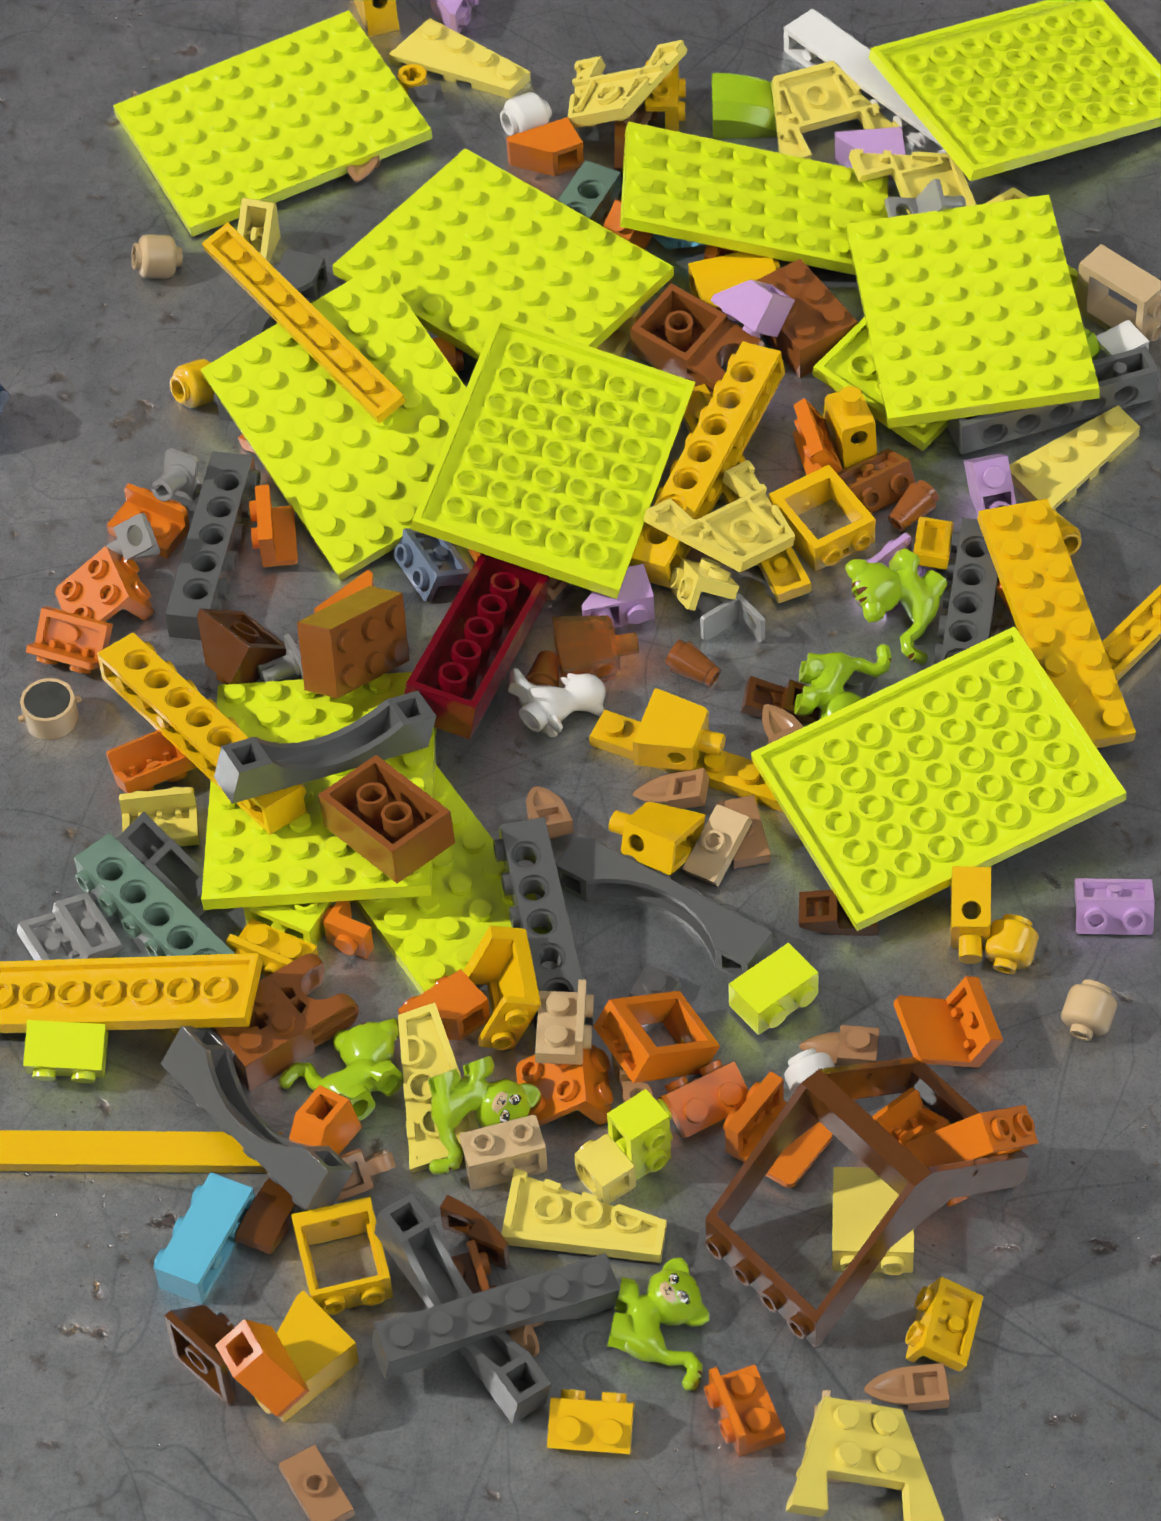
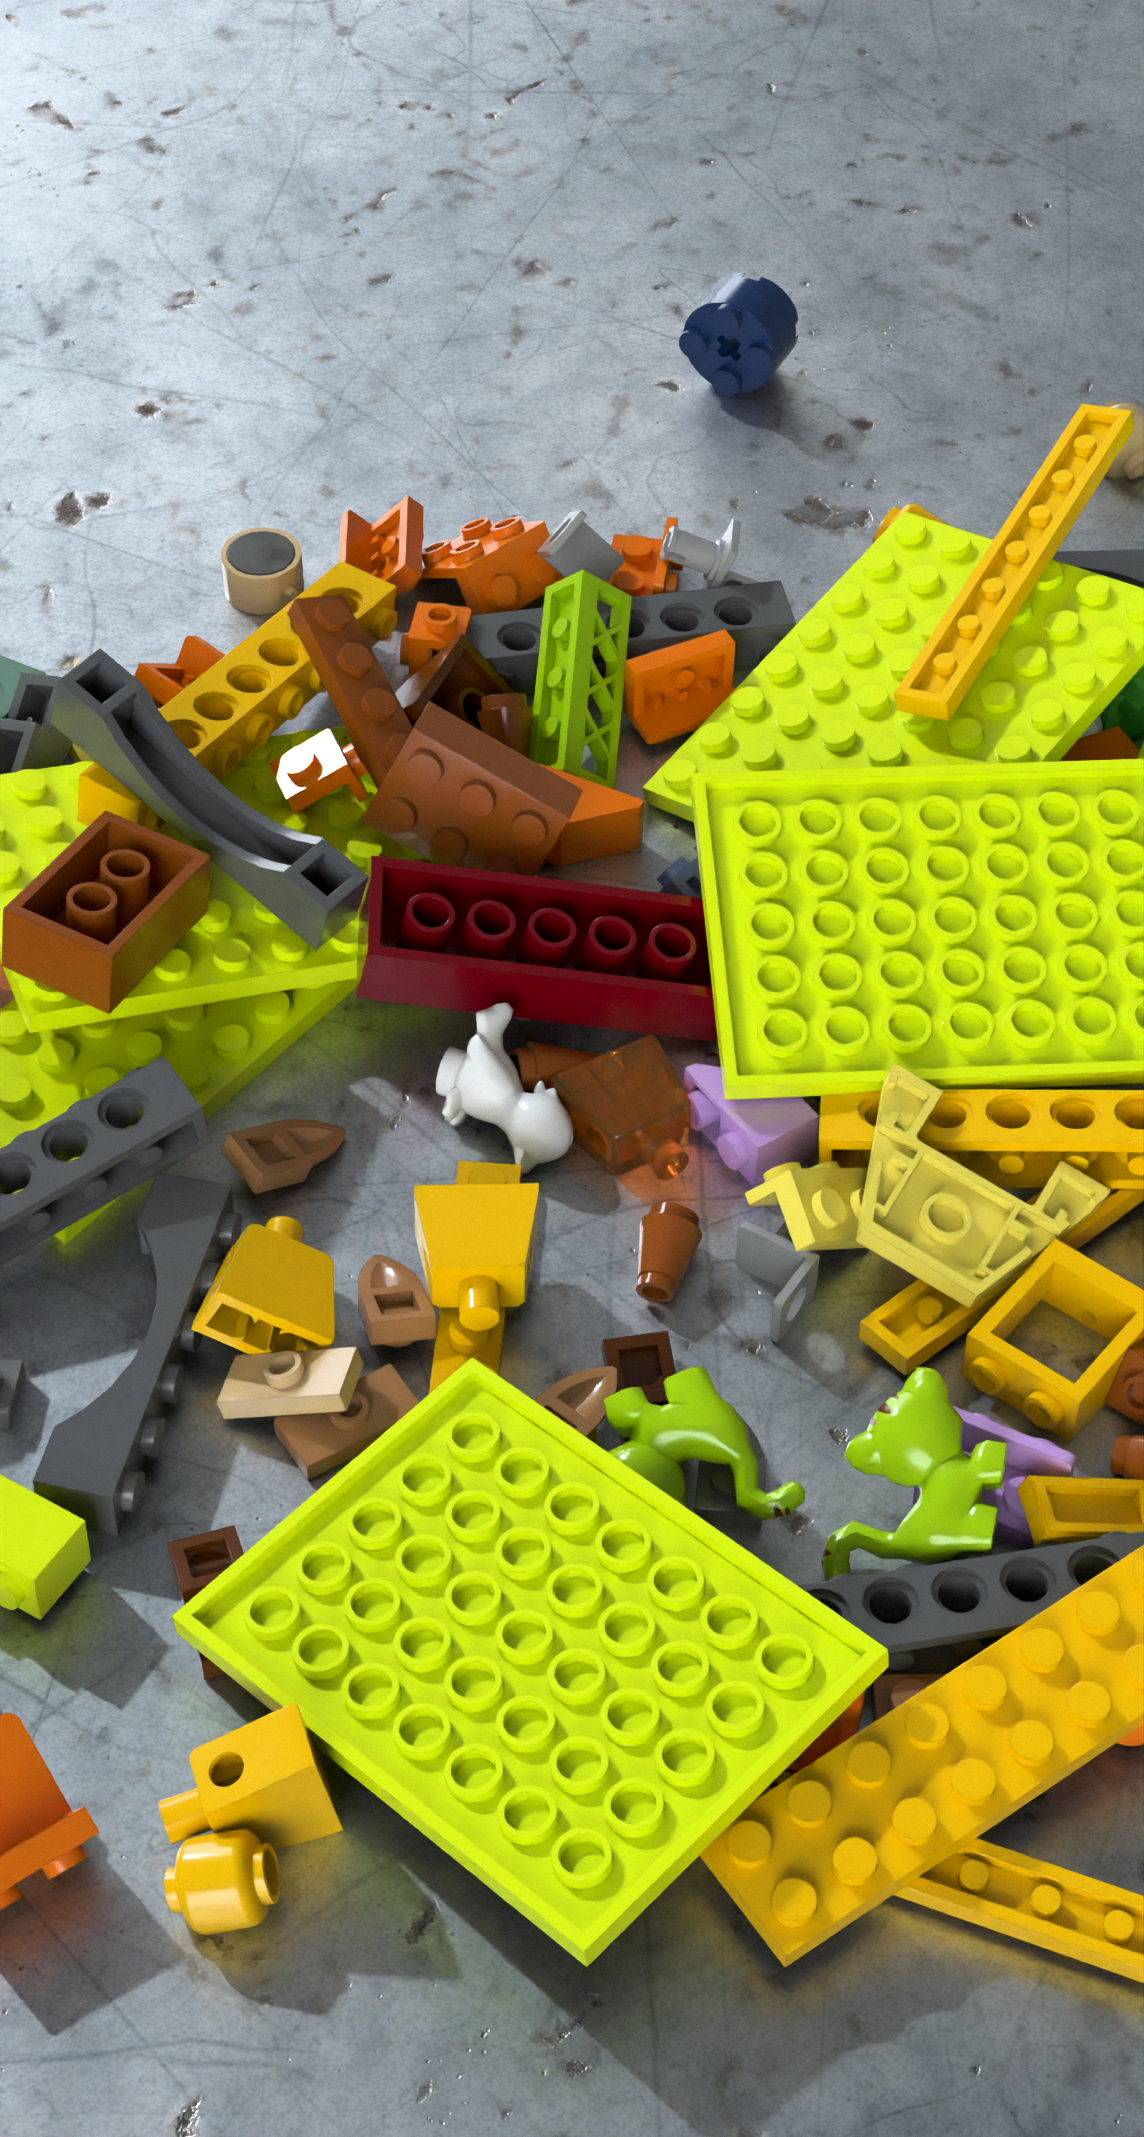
camera: 65 degrees right, 5 degrees down
tan head [1061,980,1118,1041] -> none
lavender bracket [1075,878,1155,935] -> none
none -> orange bracket [269,728,370,813]
none -> dark orange plate [287,594,413,790]
none -> orange bracket [400,602,472,679]
none -> dark orange cone [477,693,533,758]
none -> lime fence [528,569,632,789]

